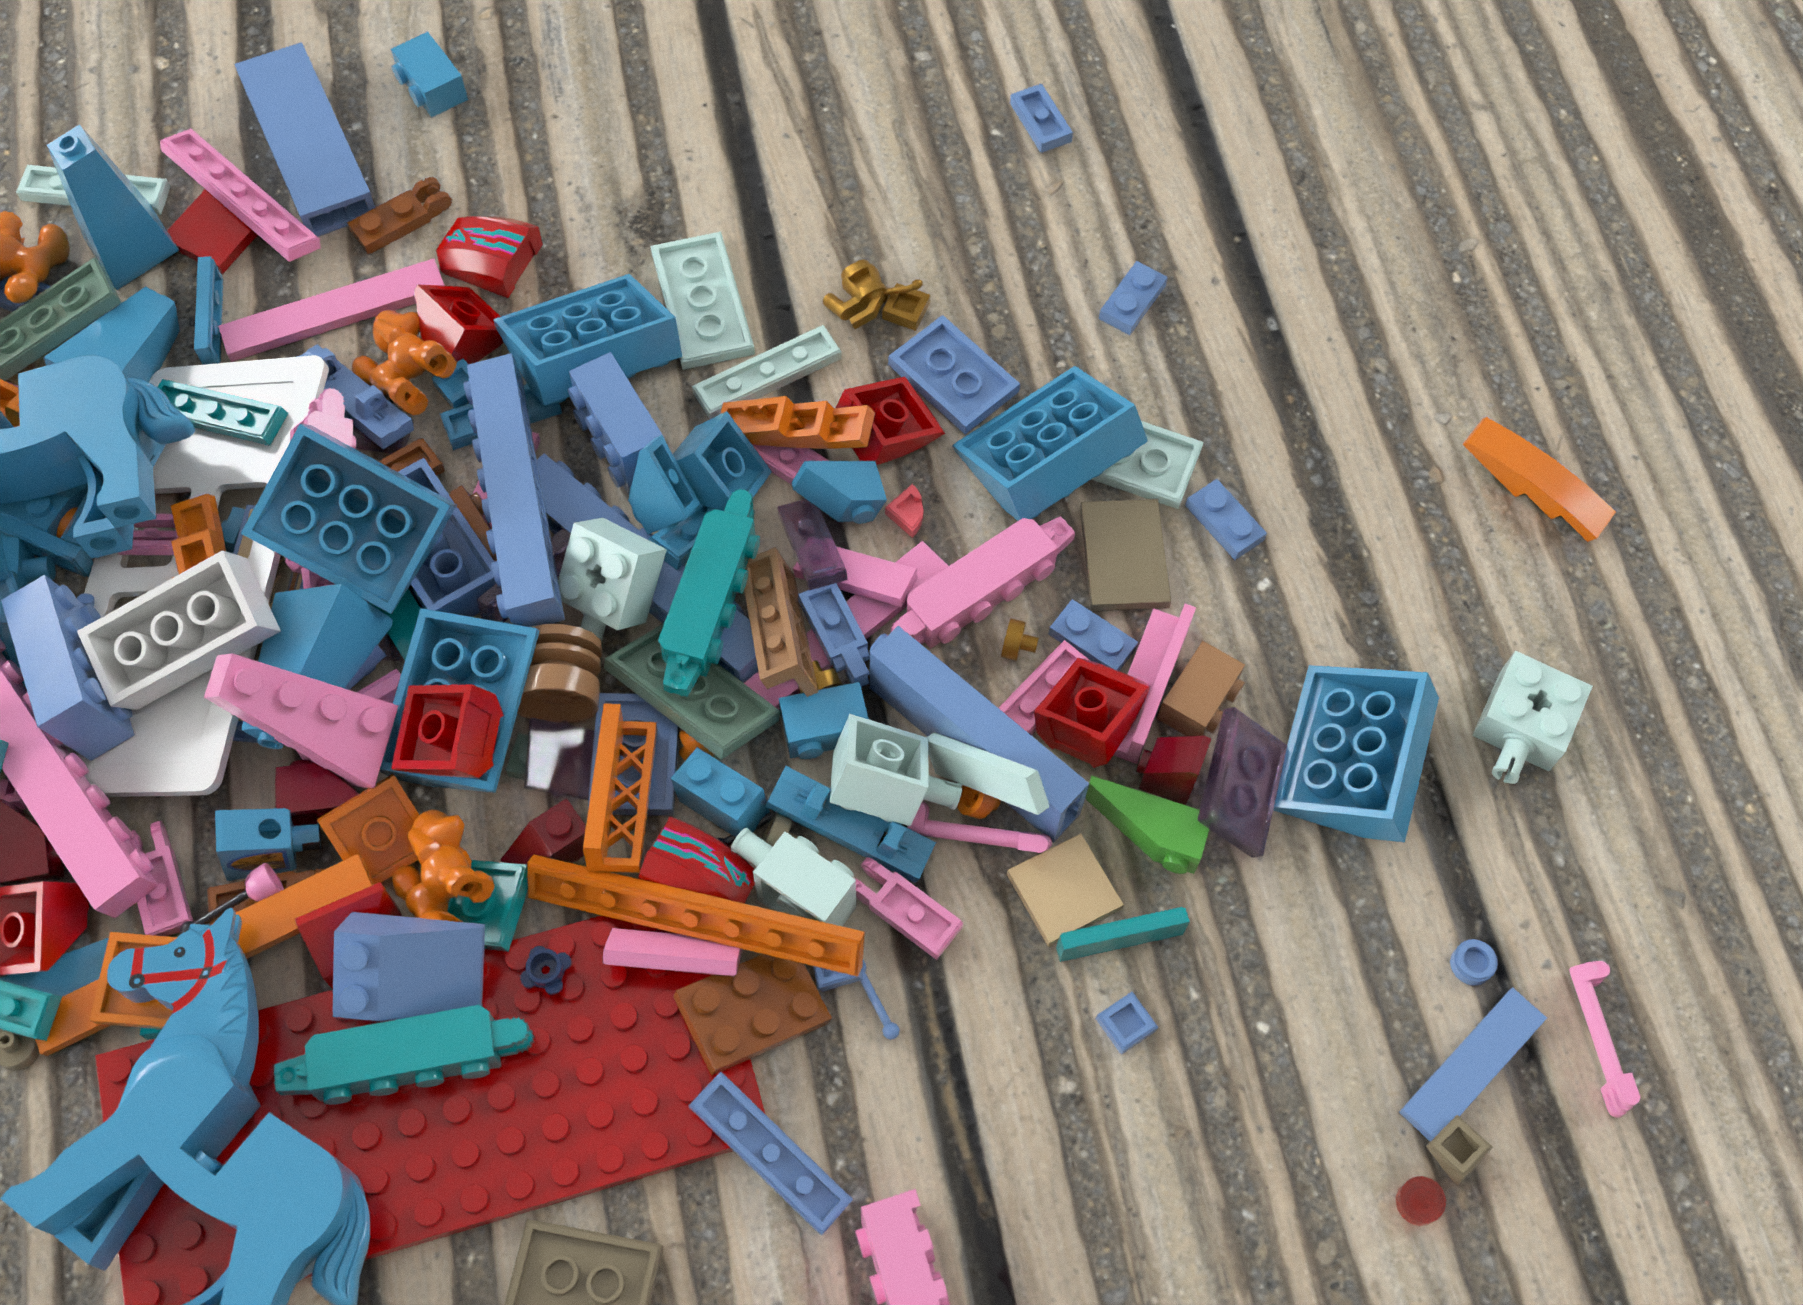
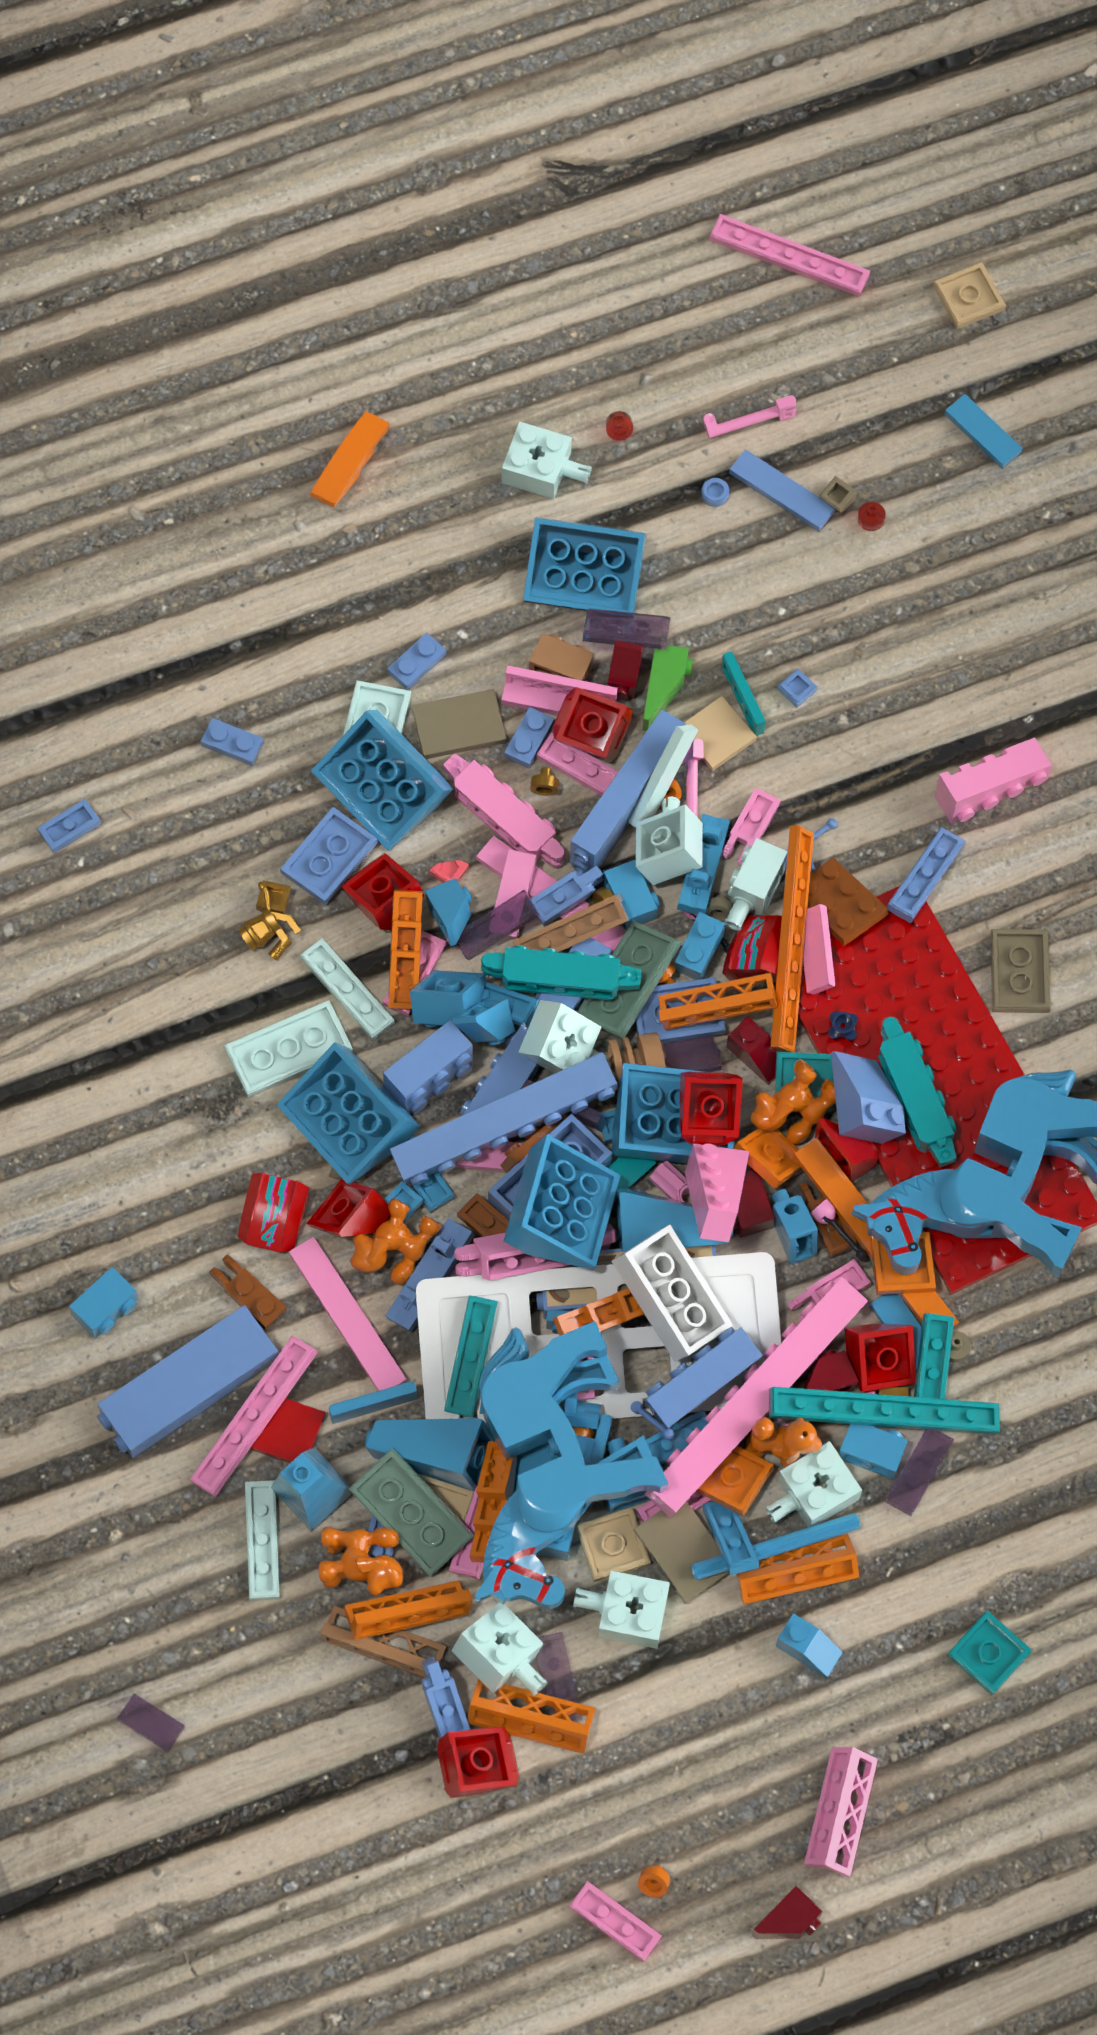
camera: 100 degrees left, 5 degrees up
none -> clear red tile [605,411,633,441]

